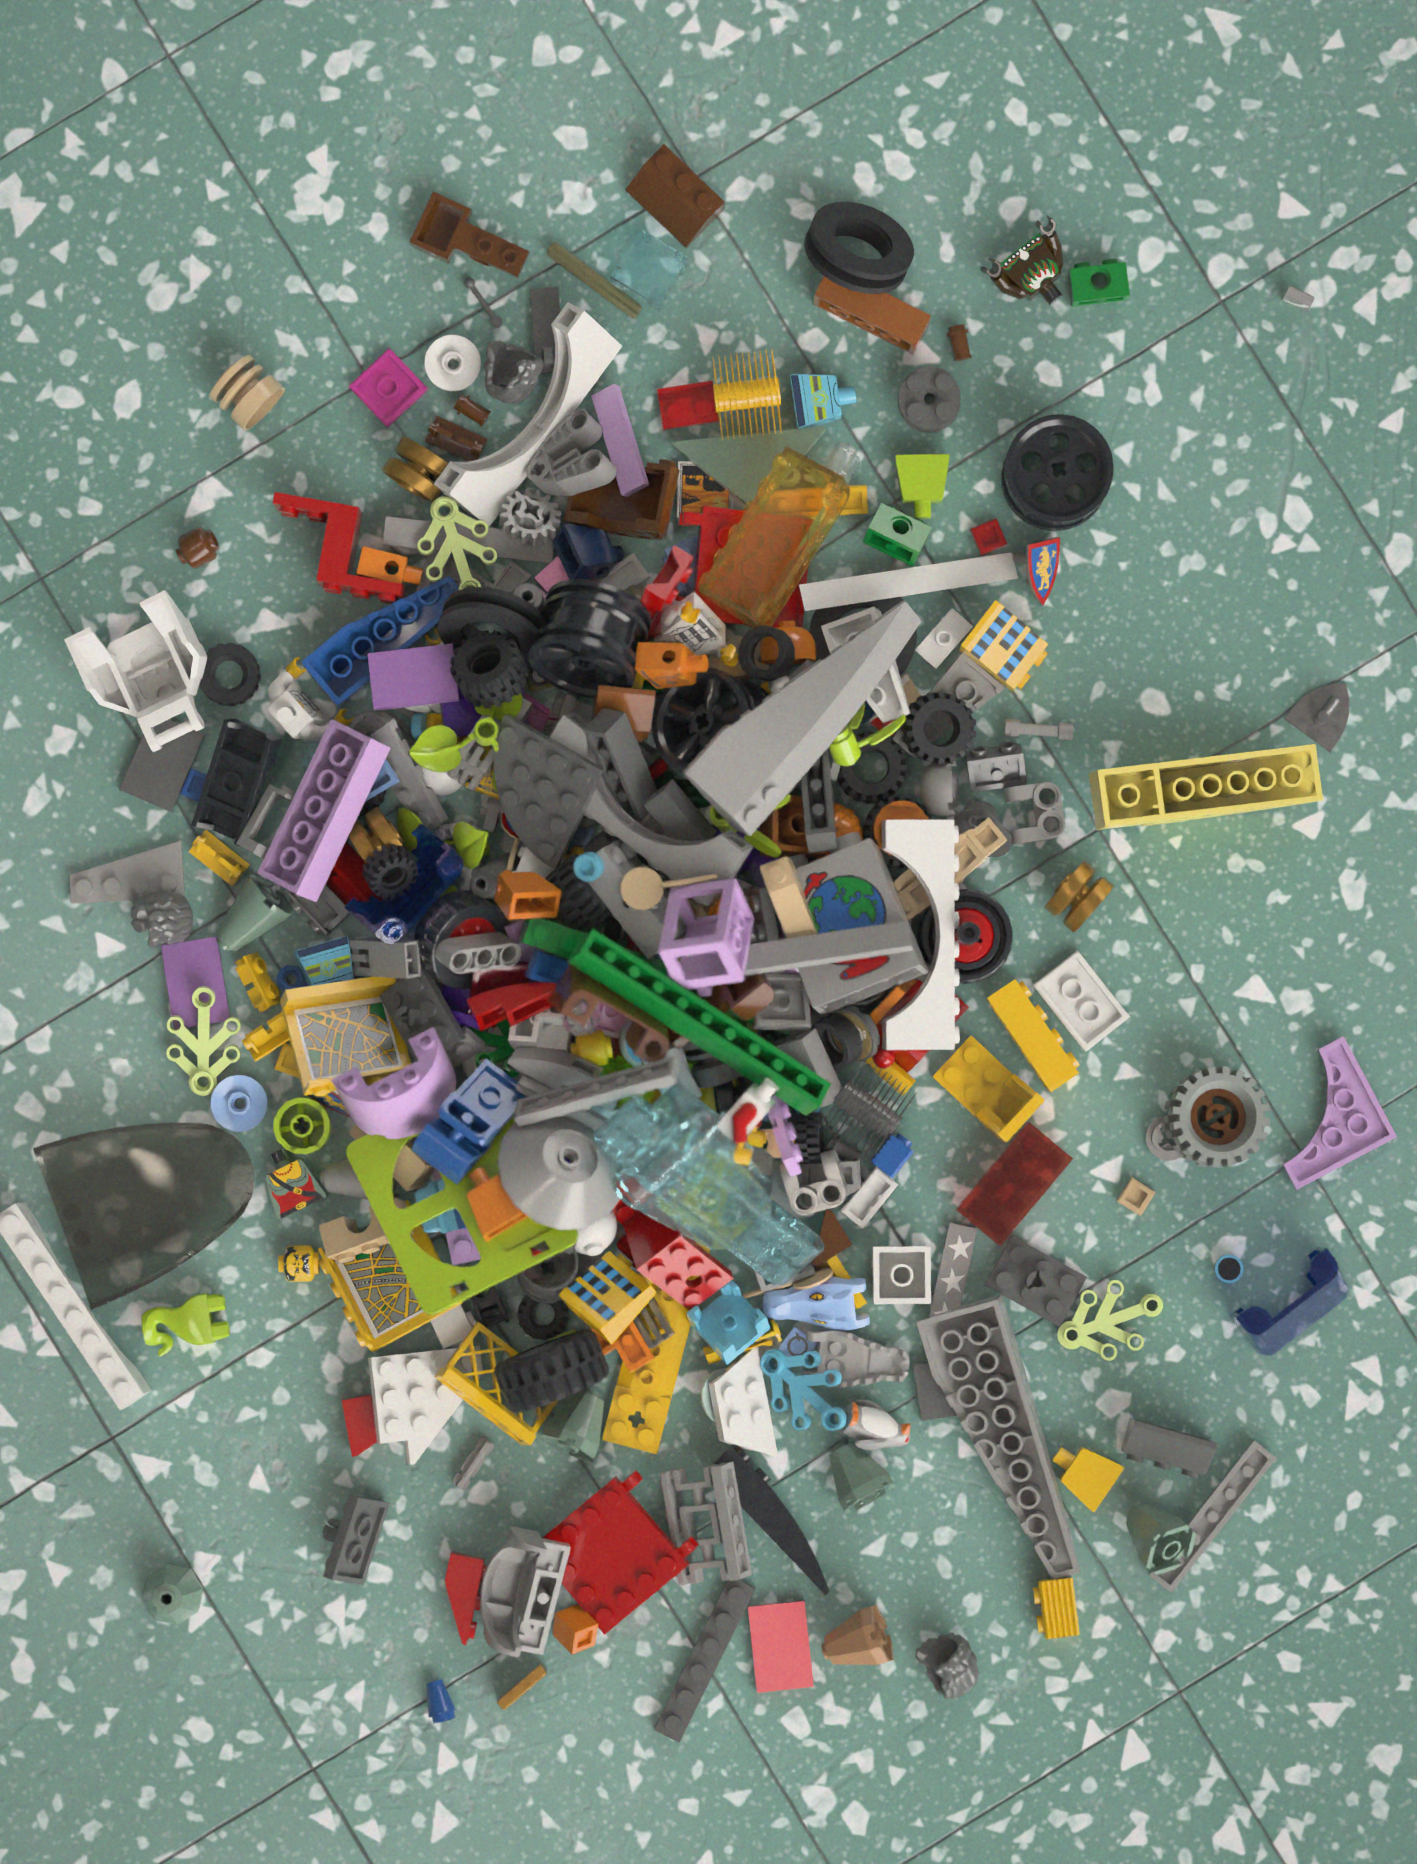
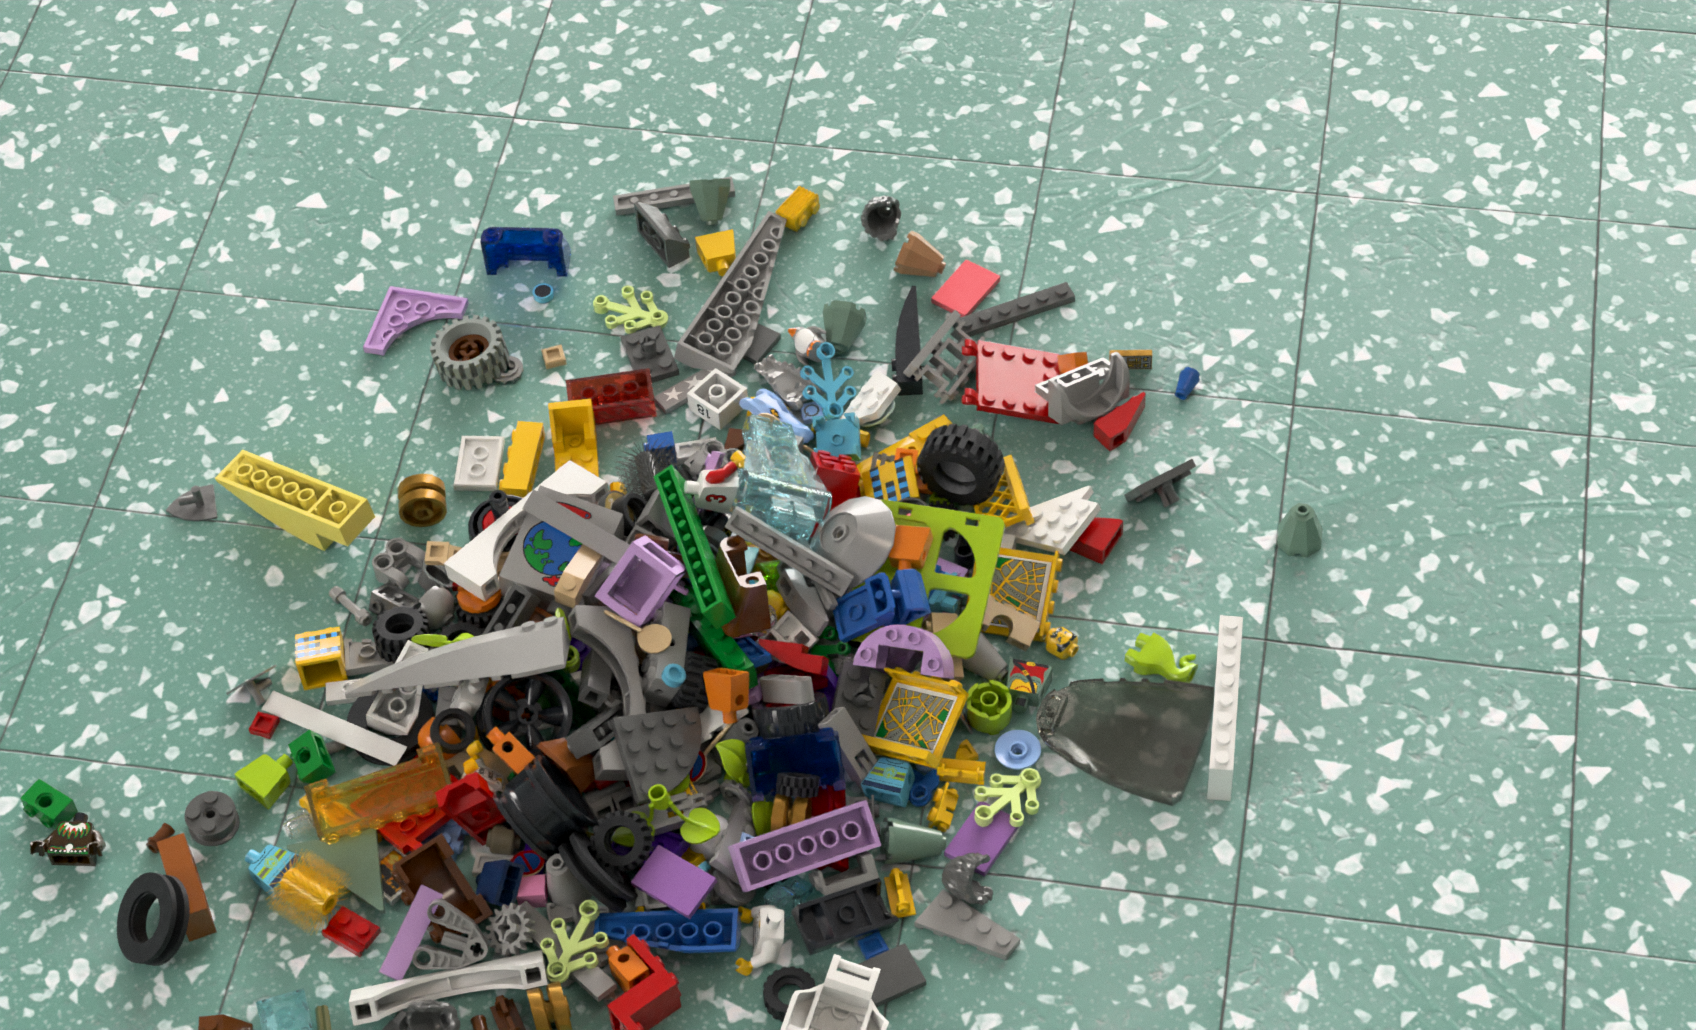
camera: 140 degrees left, 35 degrees down
light grey axle [452,1437,494,1490] -> none
black wheel [1001,414,1114,531] -> none

